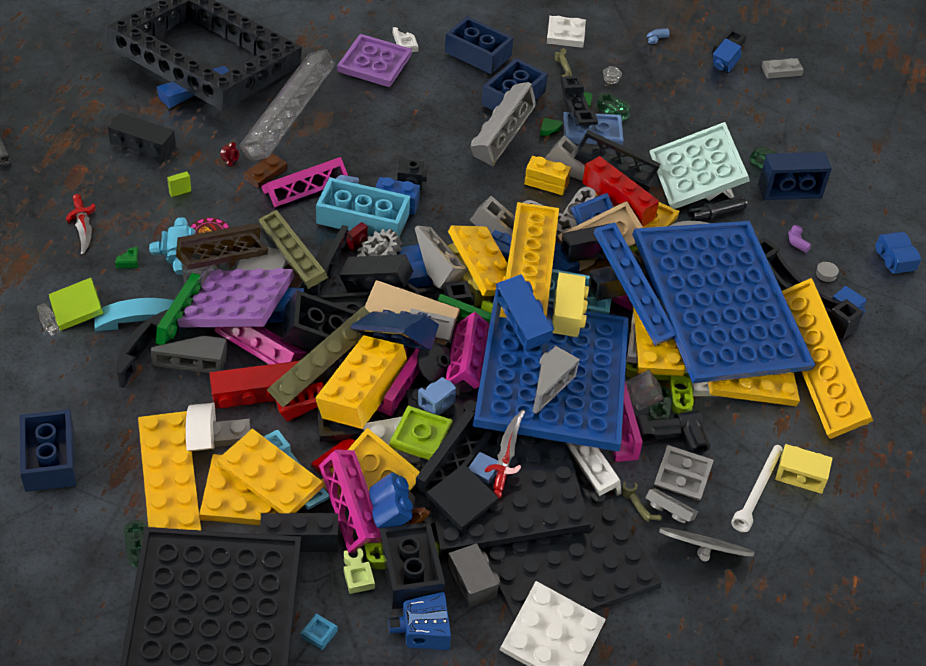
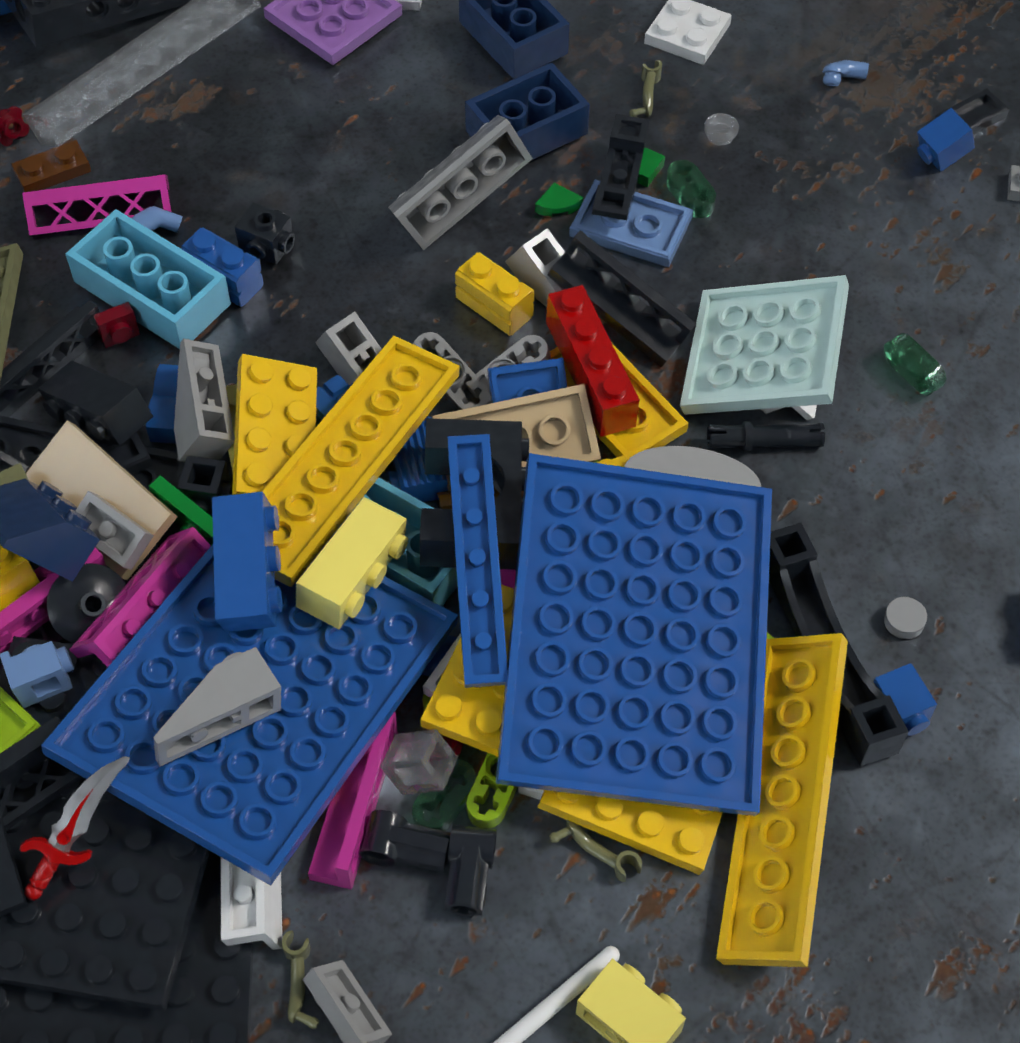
camera: 25 degrees right, 10 degrees up
light grey gear [357,229,403,257] -> none
medium blue tile [468,452,498,485] -> none
light grey slope [654,445,714,501] -> none
dark blue brick [758,152,832,200] -> none
medium lavender arm [788,225,812,253] -> none
none -> olive piece [549,821,642,882]

